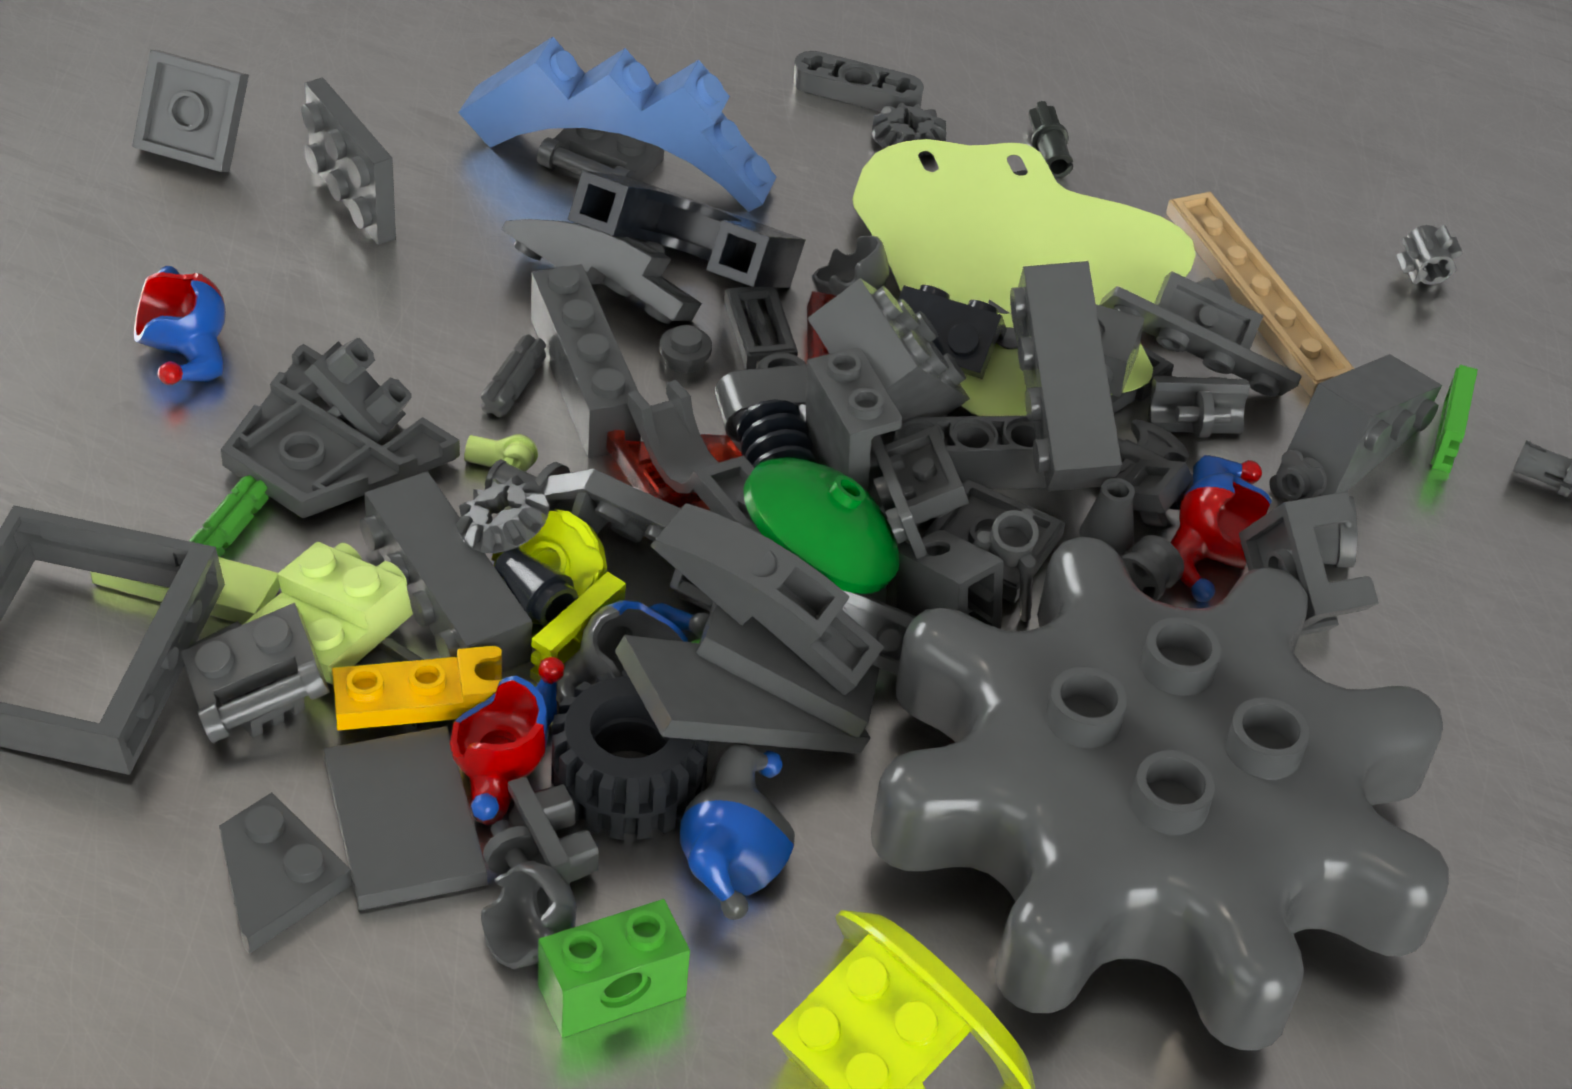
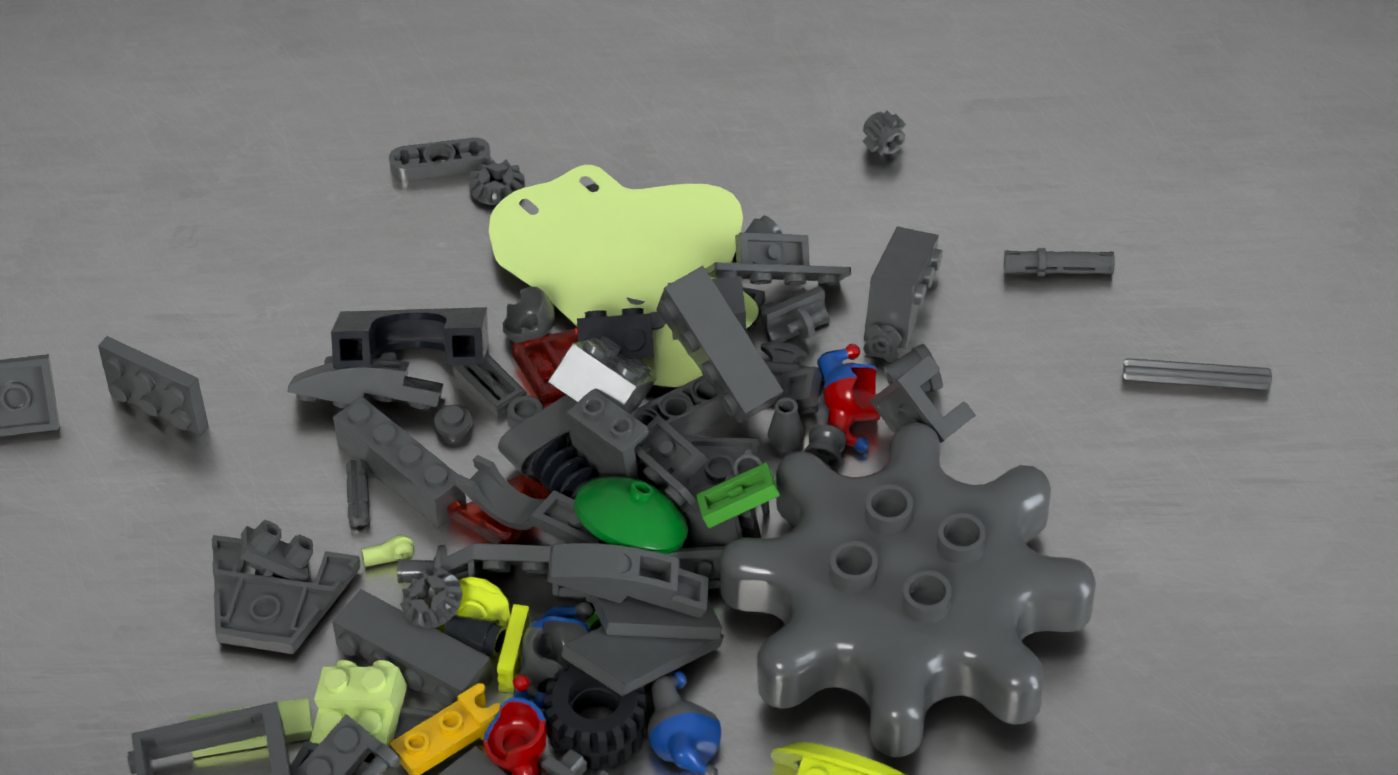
camera: 20 degrees left, 5 degrees up
blue piece [134,266,226,385] -> none
bright green axle [189,475,269,557] -> none
medium blue arch [458,37,777,212] -> none
dark grey plate [537,128,664,181] -> none
pearl dark grey axle [1028,101,1073,179] -> none
tan tile [1166,192,1355,398] -> none
bright green tile [1430,365,1478,473] -> none
none -> bright green tile [696,462,780,529]

